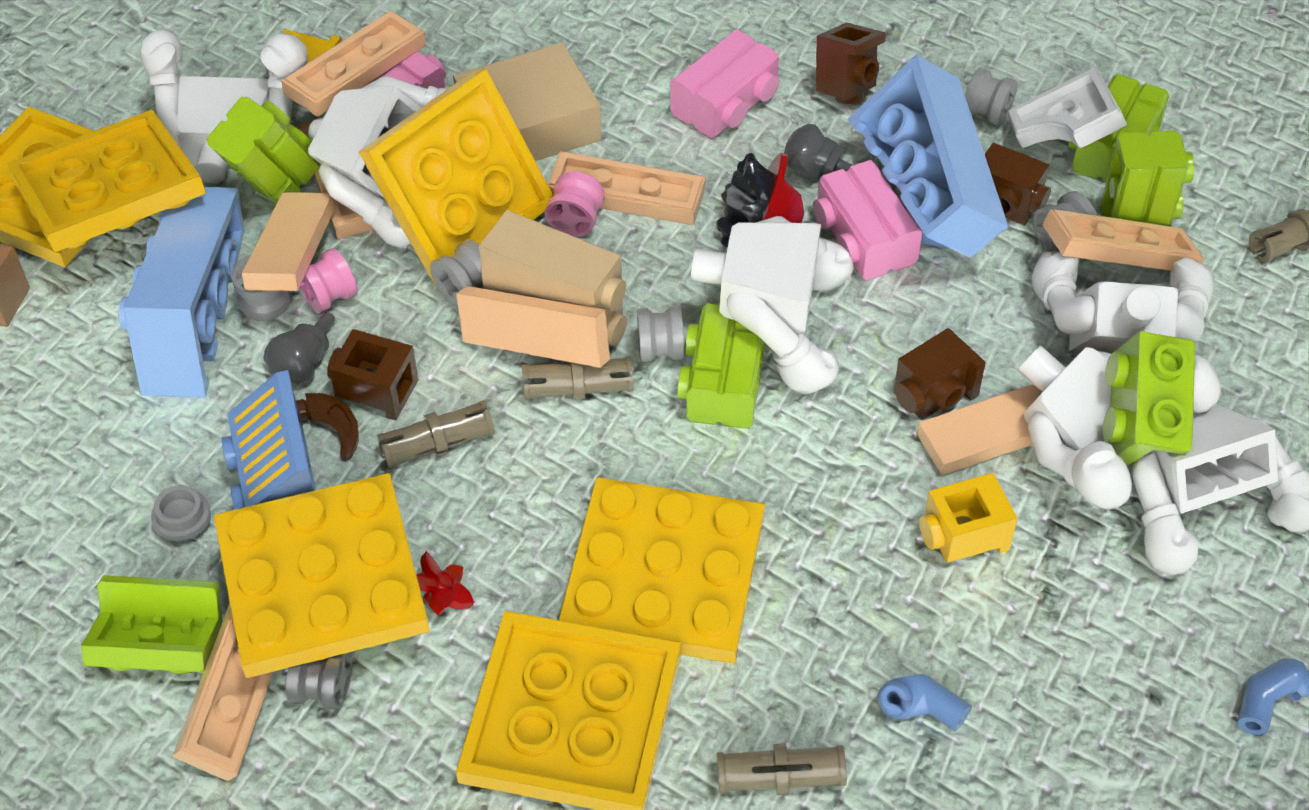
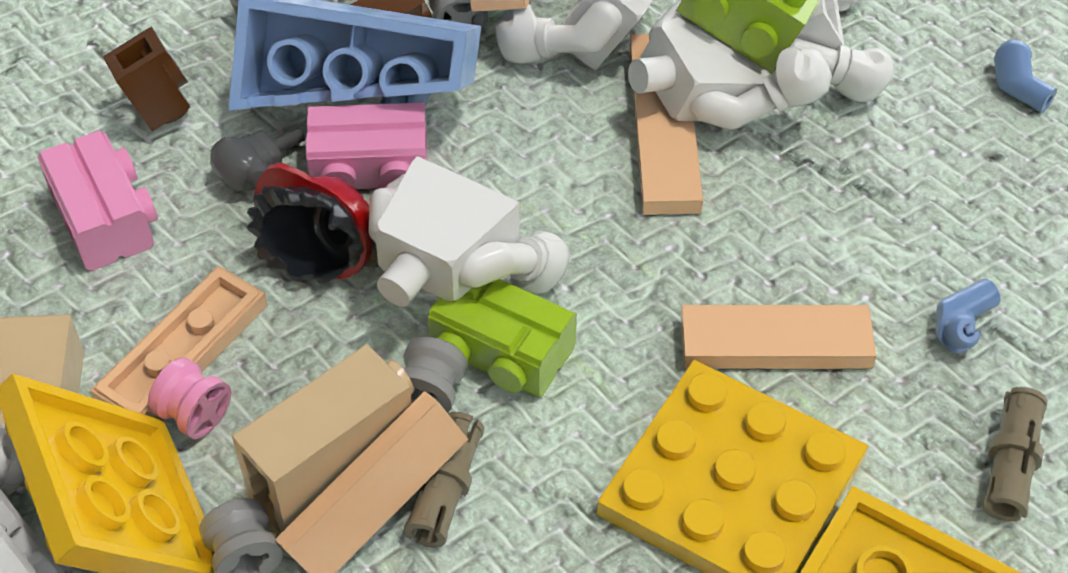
camera: 70 degrees left, 0 degrees up
reddish brown brick [893,328,986,420] -> none
yellow brick [919,473,1018,563] -> none
none -> light nougat tile [681,305,876,369]

